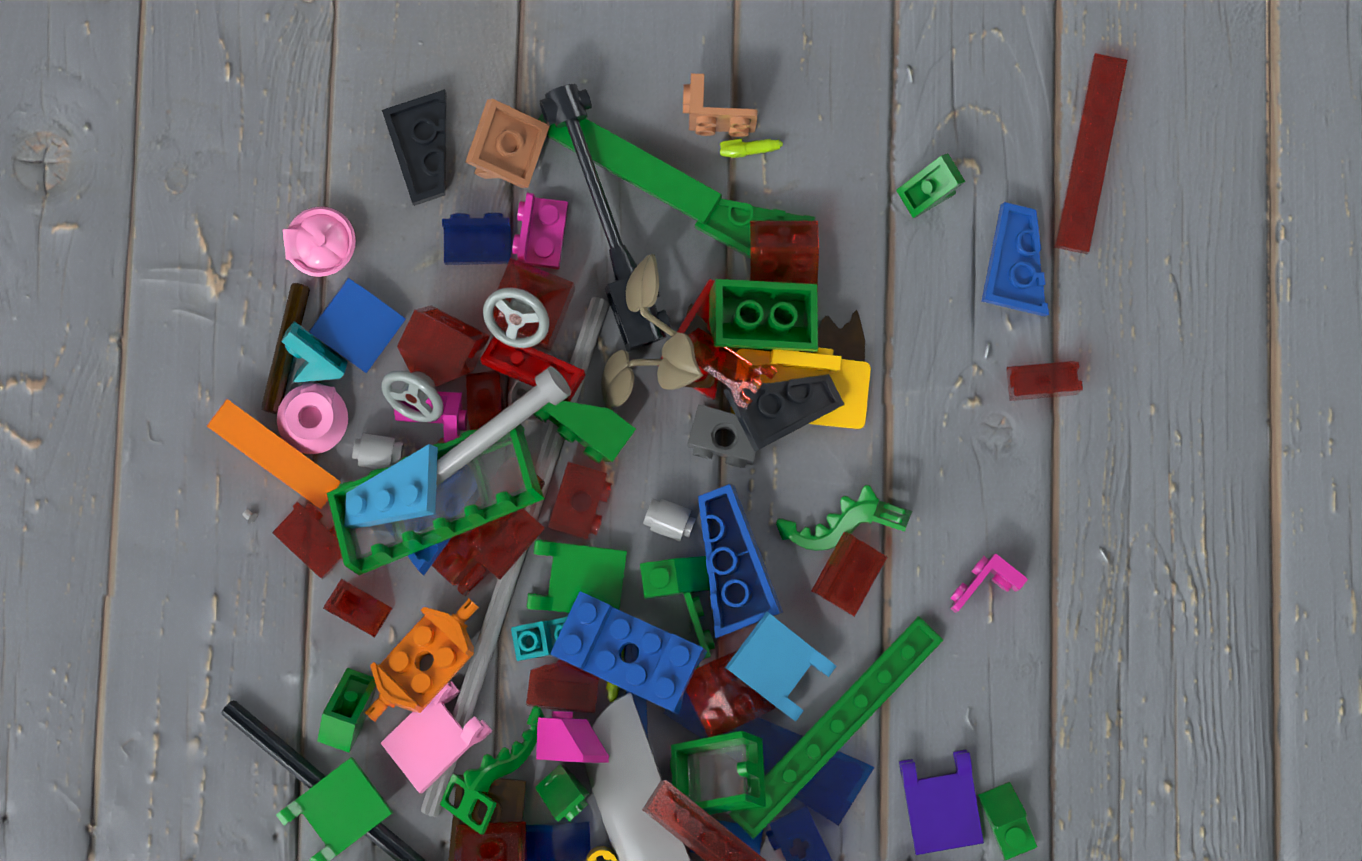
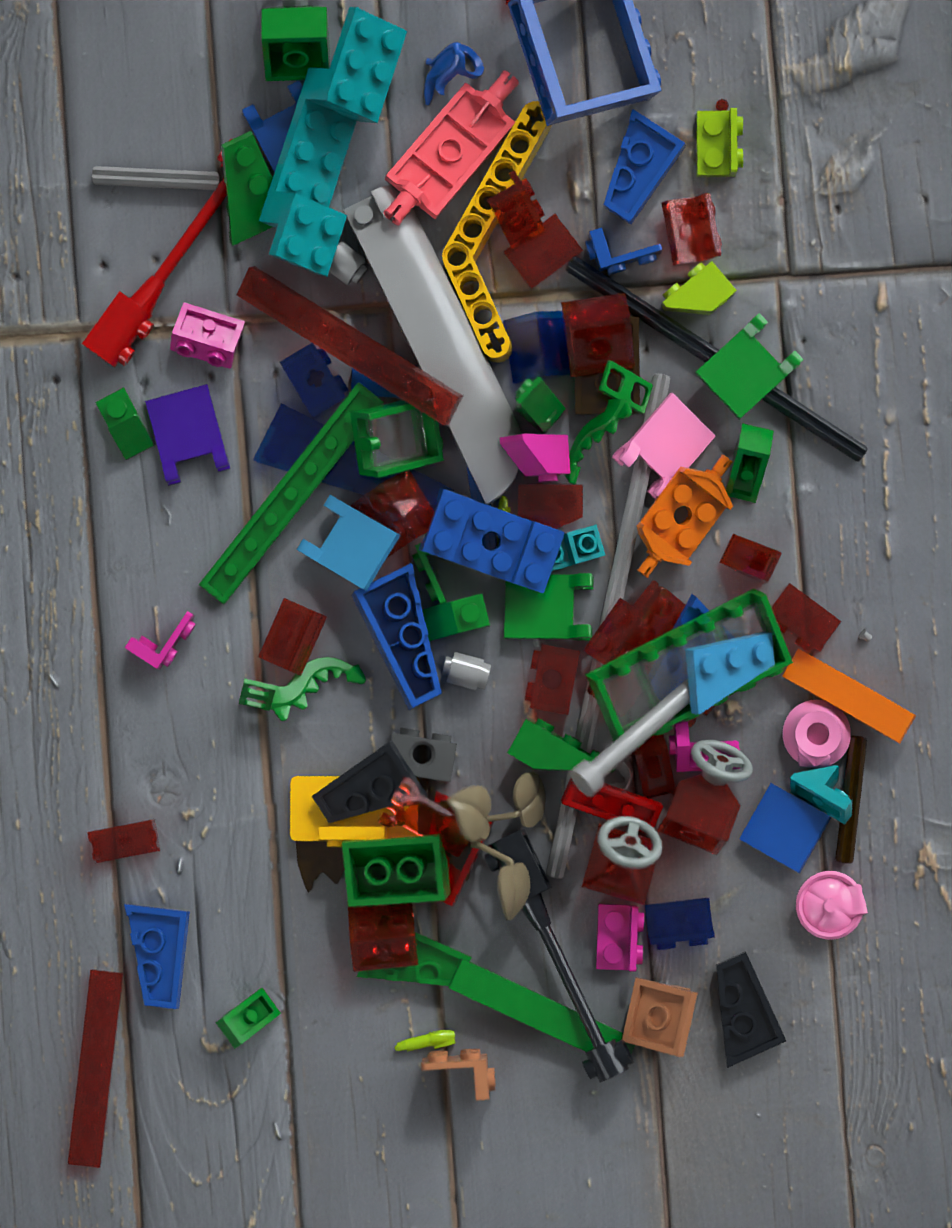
camera: 165 degrees right, 5 degrees up
light grey brick [352,433,404,469] -> none

